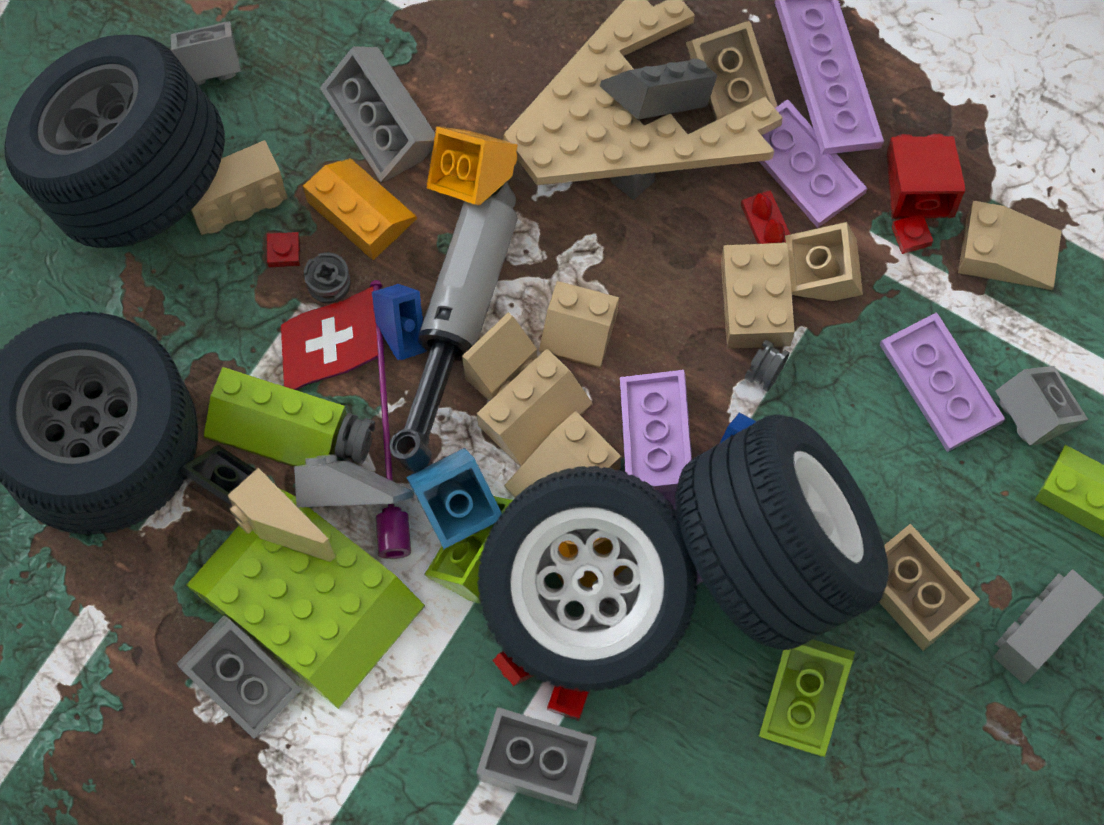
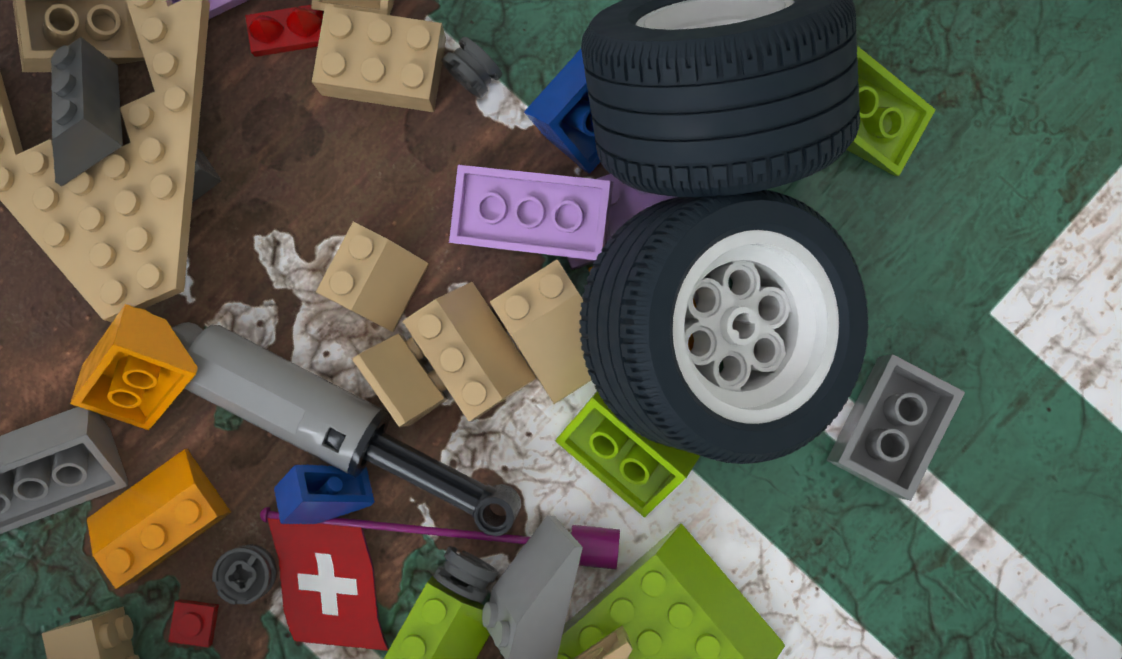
camera: 85 degrees left, 15 degrees up
dark azure slope [406,448,502,549] -> none

